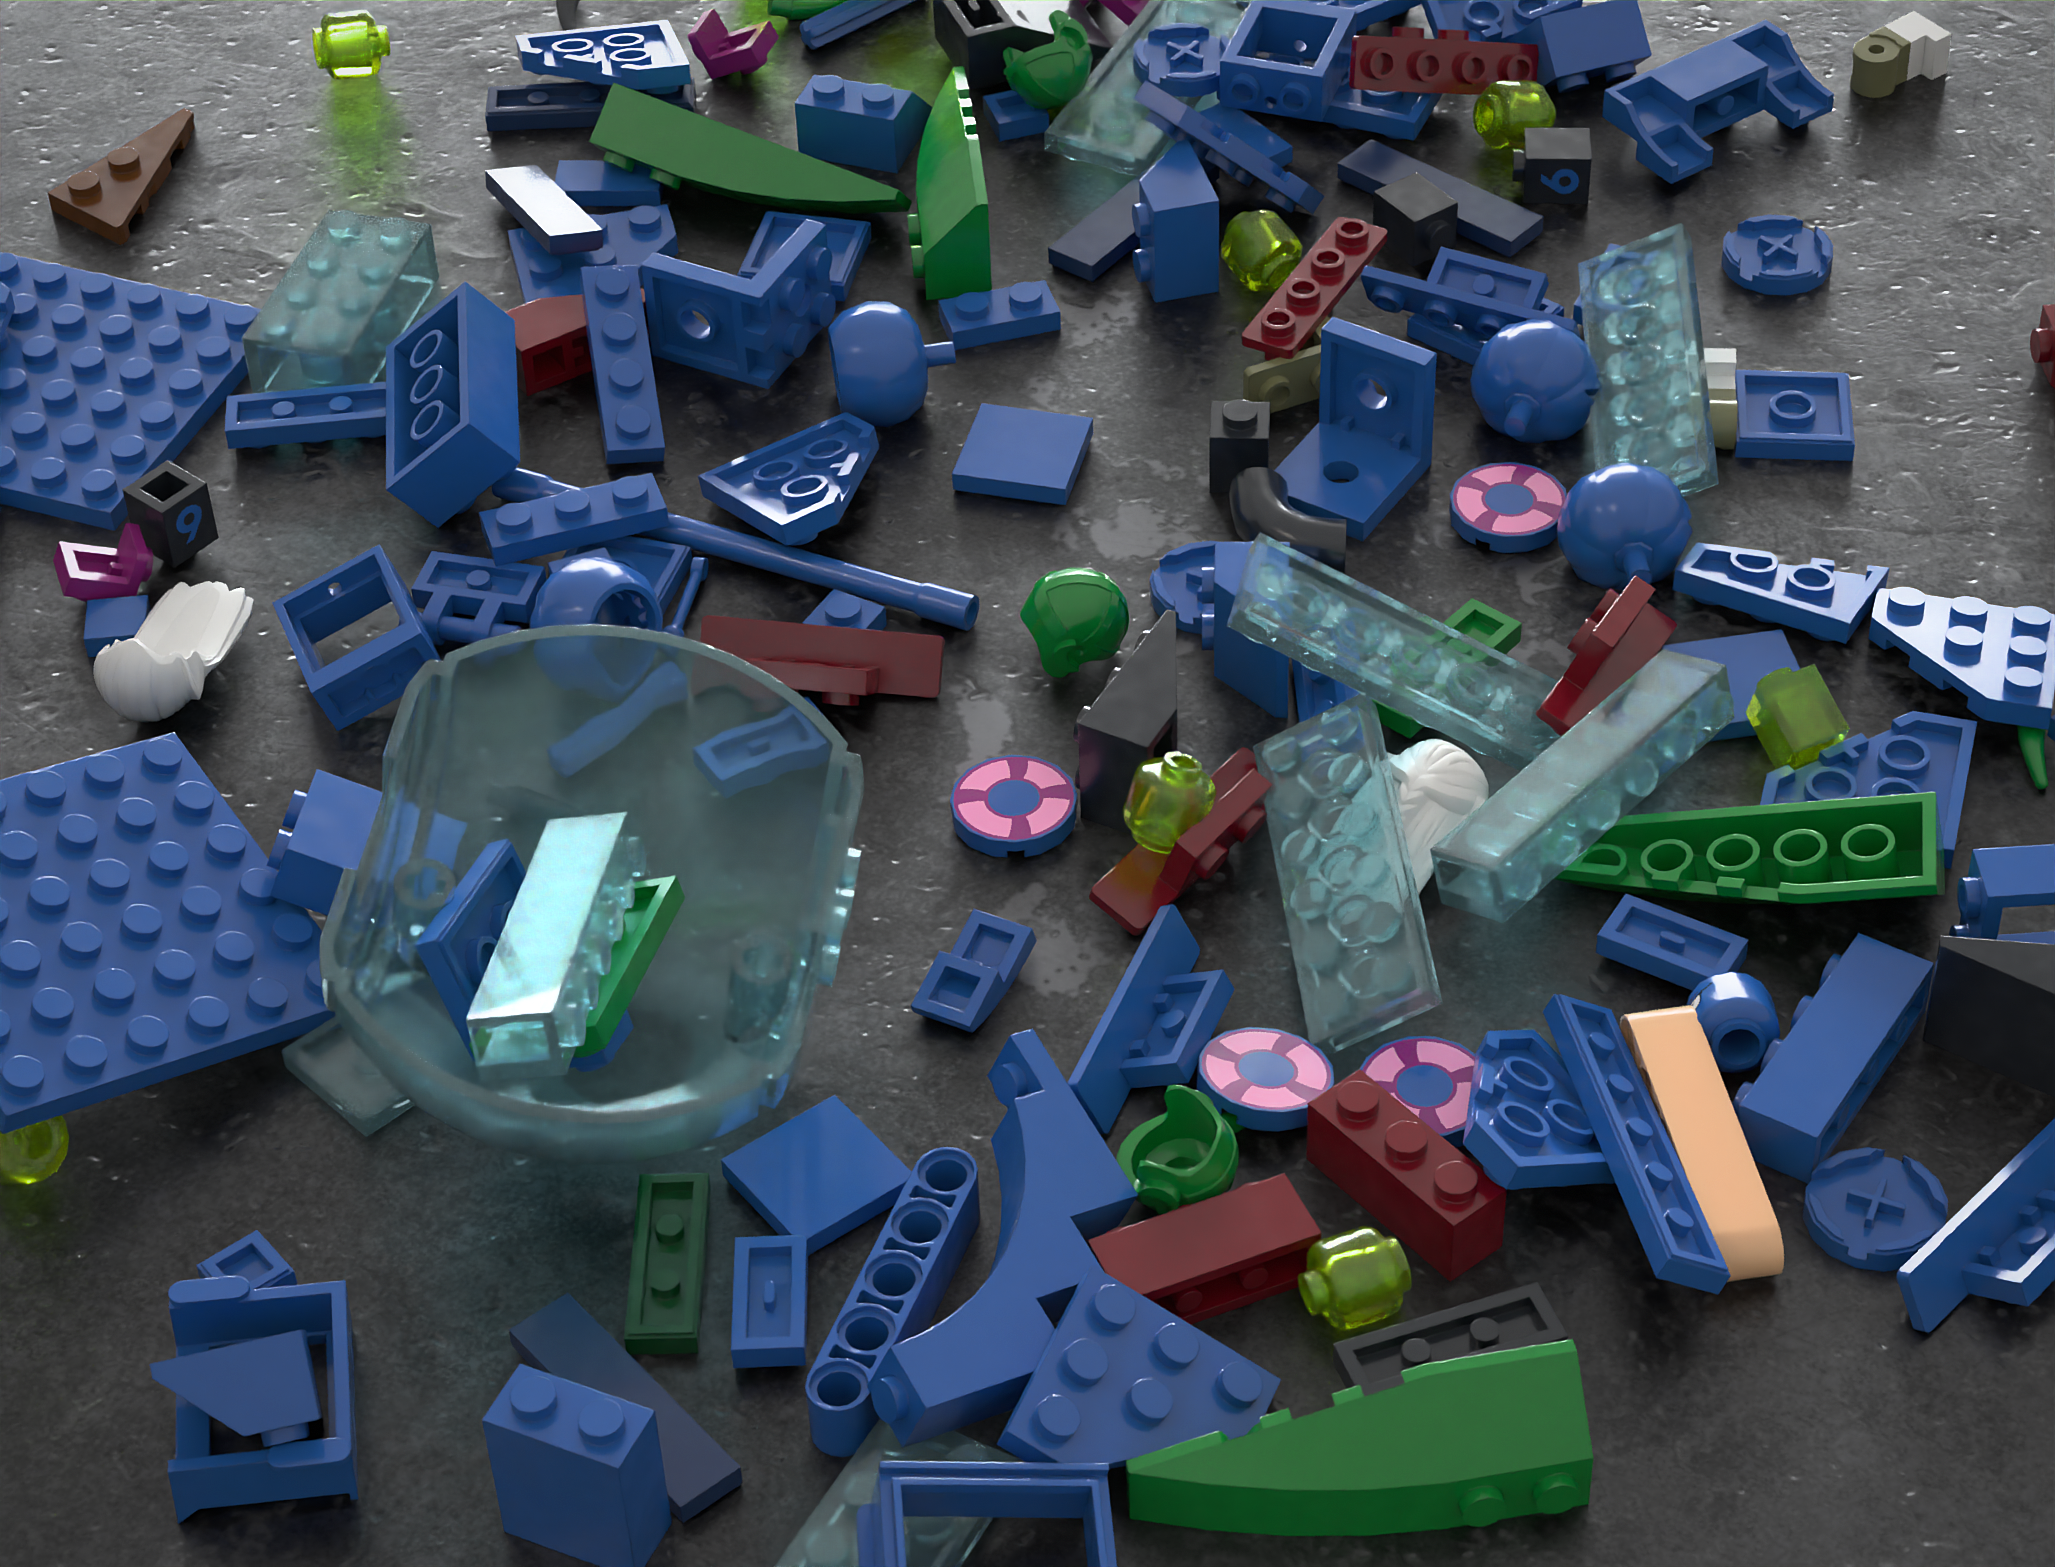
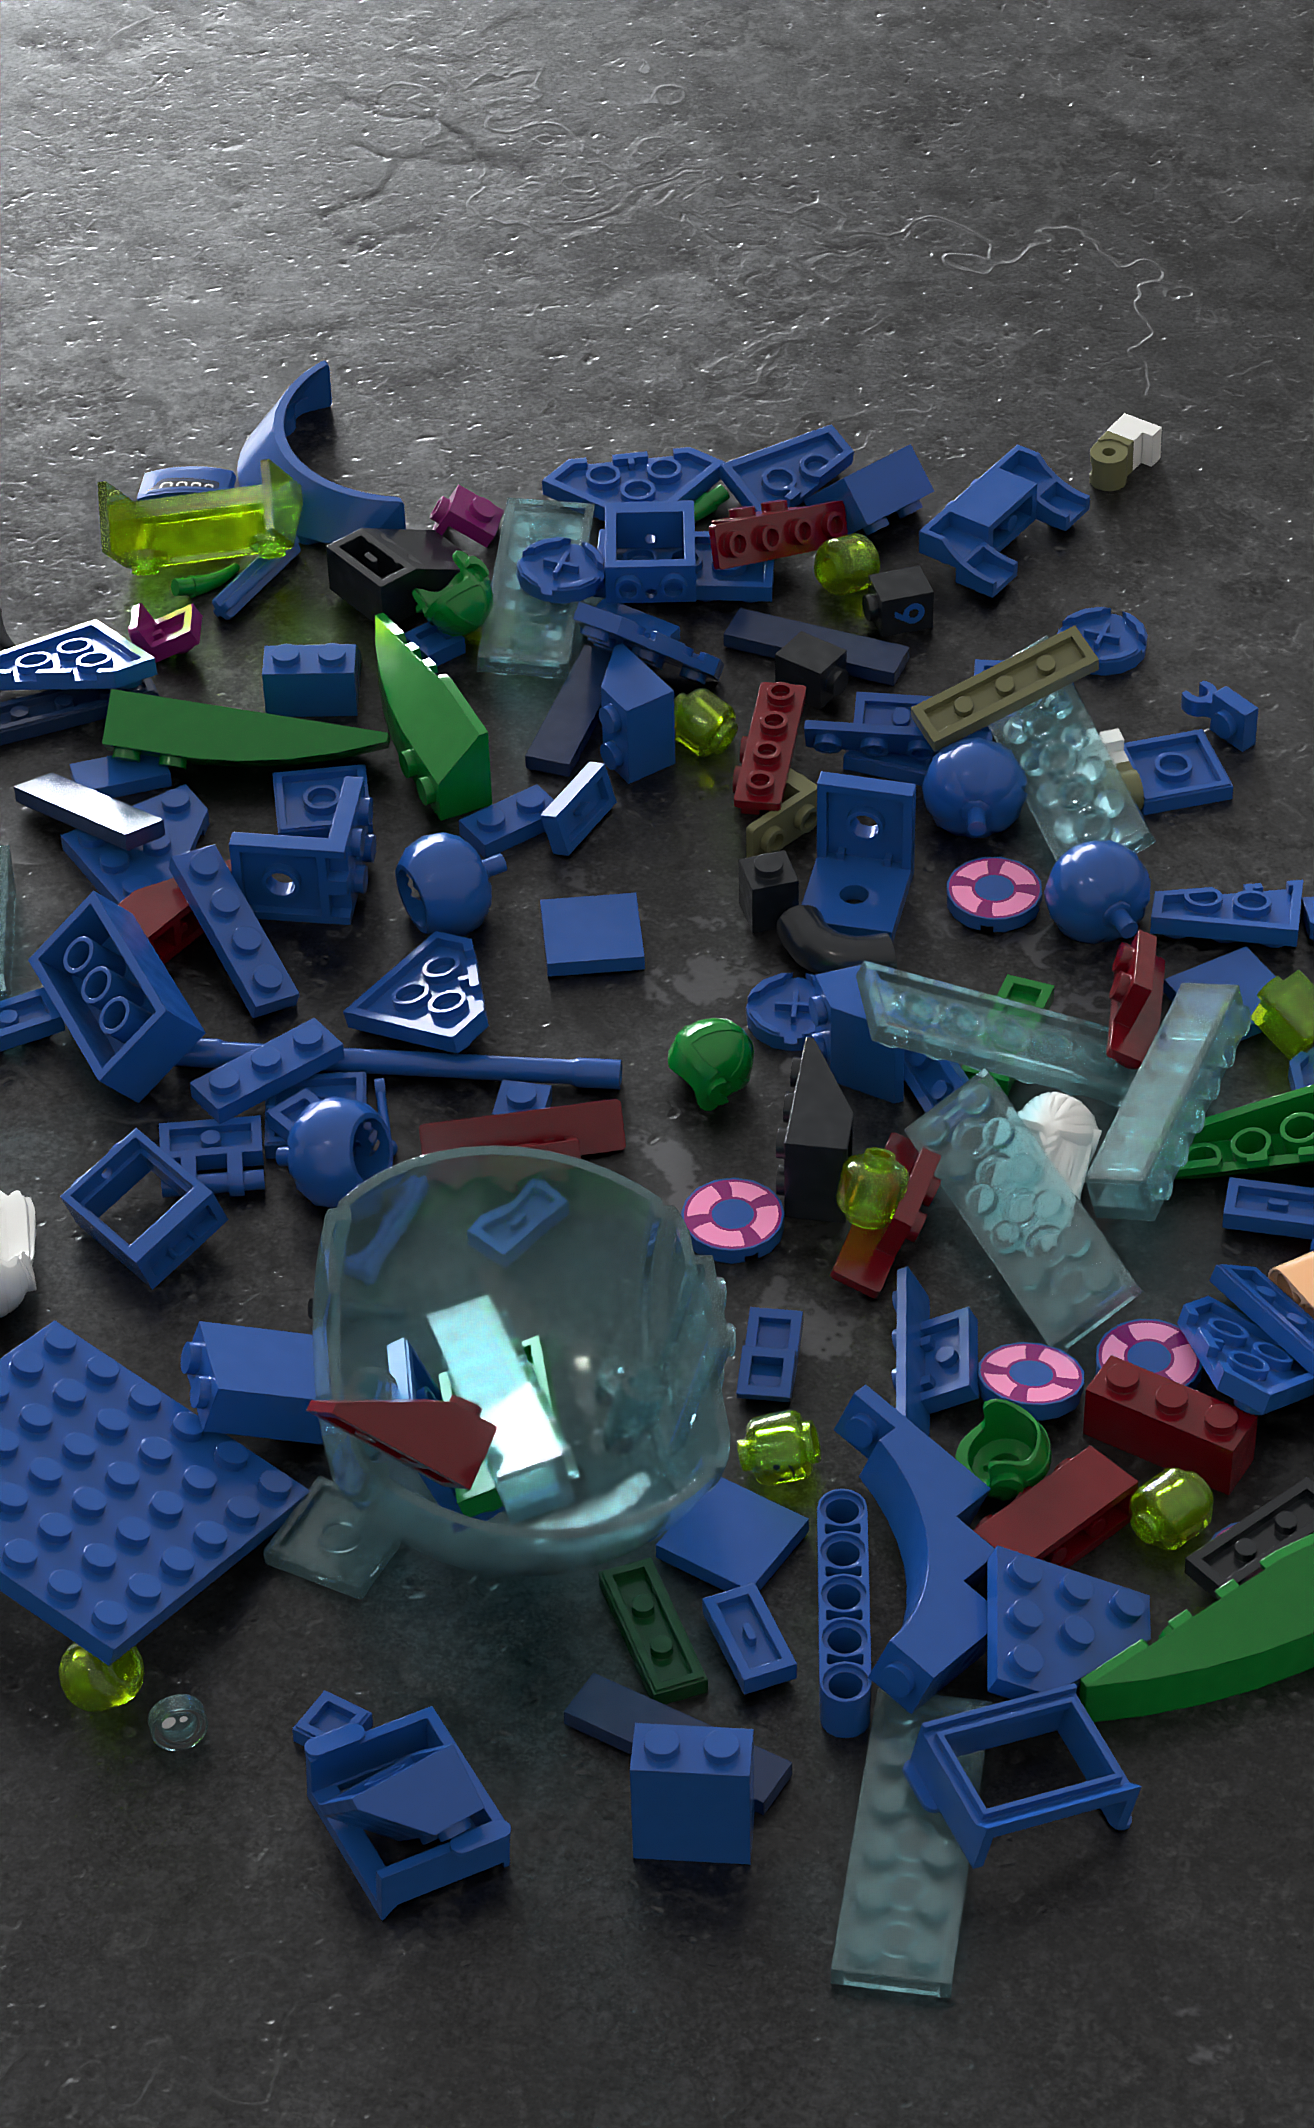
camera: 20 degrees left, 0 degrees up
none -> clear light blue tile [148,1694,208,1751]
none -> dark red slope [306,1395,498,1490]
none -> blue plate [541,762,617,856]
none -> green helmet [694,484,730,523]
none -> clear neon green head [737,1410,821,1486]
none -> olive plate [911,625,1099,752]
none -> blue plate [1181,681,1259,752]

